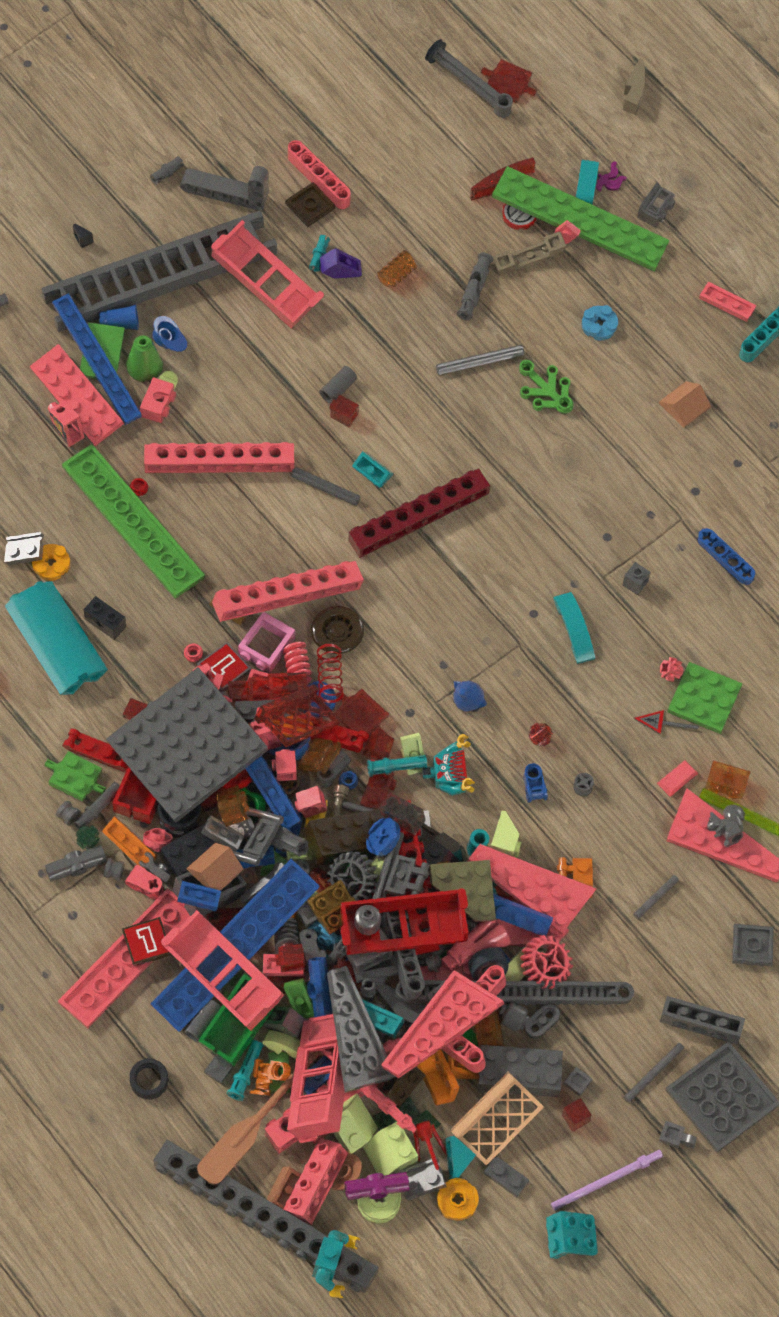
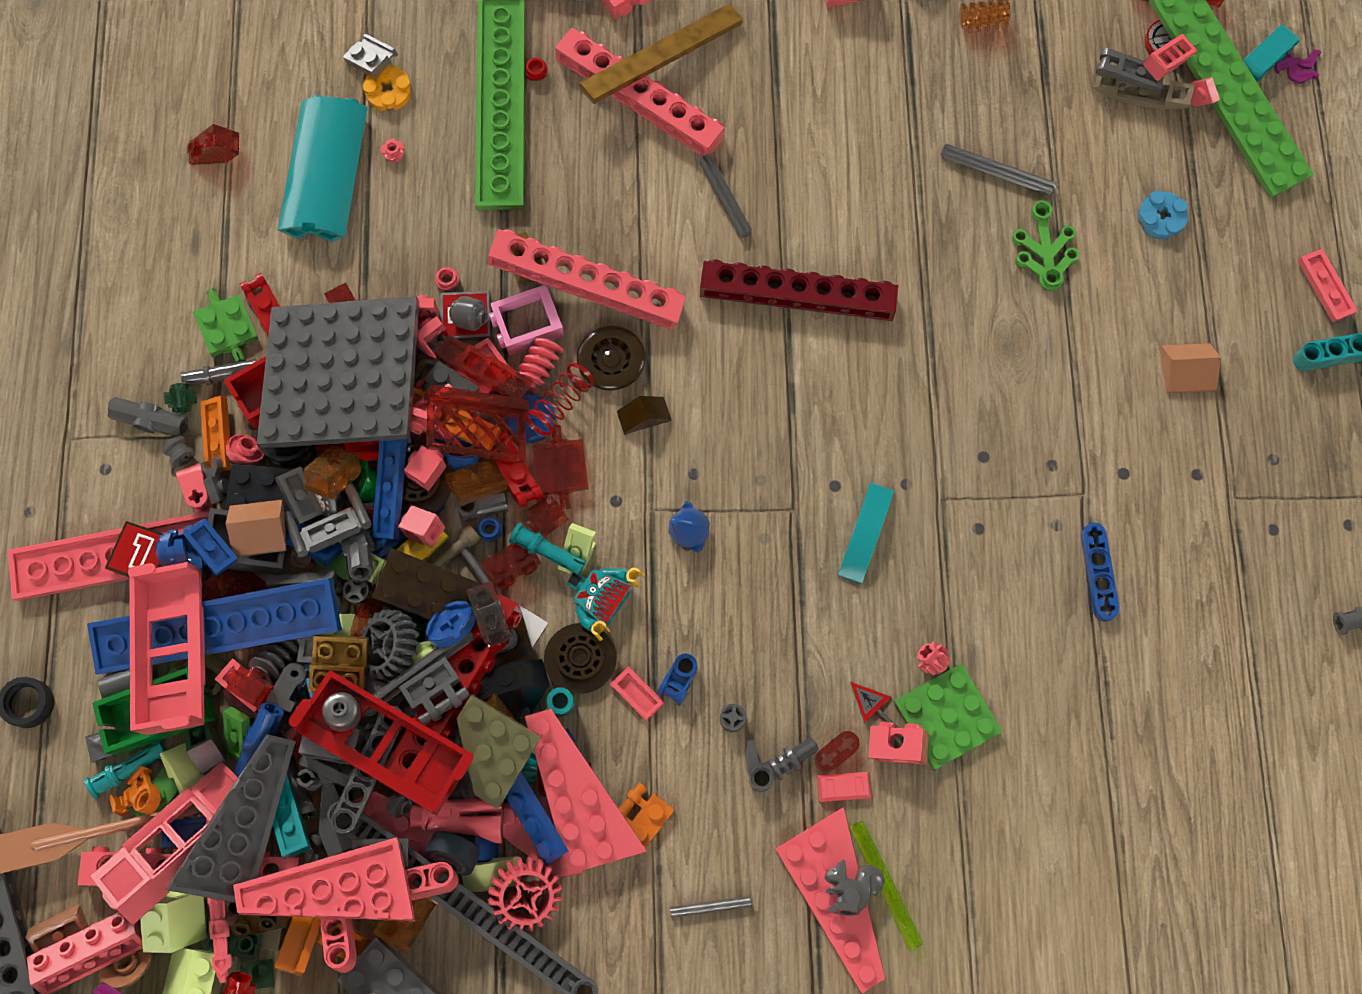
camera: 40 degrees right, 10 degrees up
flat silver wheel [56,800,81,826] -> none
black brick [83,596,126,640] -> none
dark grey pin [319,366,357,404] -> none
clear red brick [329,395,359,427] -> none
teal slope [352,451,394,488] -> none
dark grey piece [457,252,494,320] -> none
yellowish green slope [491,810,522,858] -> none
dark grey head [498,1002,529,1031] -> none
dark grey plate [525,1004,560,1039] -> none
clear red gear [529,722,553,746] -> none
dark grey brick [622,562,651,595] -> none
flat silver window [637,182,676,228] -> none
clear orange brick [705,760,751,799] -> none
none -> blue helmet [154,525,204,572]
none -> coral plate [381,139,404,162]
none -> dark grey head [449,296,488,331]
none -> dark brown wheel [544,623,617,694]
none -> pearl gold tile [579,4,743,104]
none -> coral tile [610,666,665,721]
none -> dark brown slope [617,396,671,435]
none -> dark grey piece [745,738,819,792]
none -> clear red beam [815,731,860,773]
none -> coral brick [868,722,929,765]
none -> dark grey plate [1096,48,1164,93]
none -> coral slope [1143,34,1198,81]

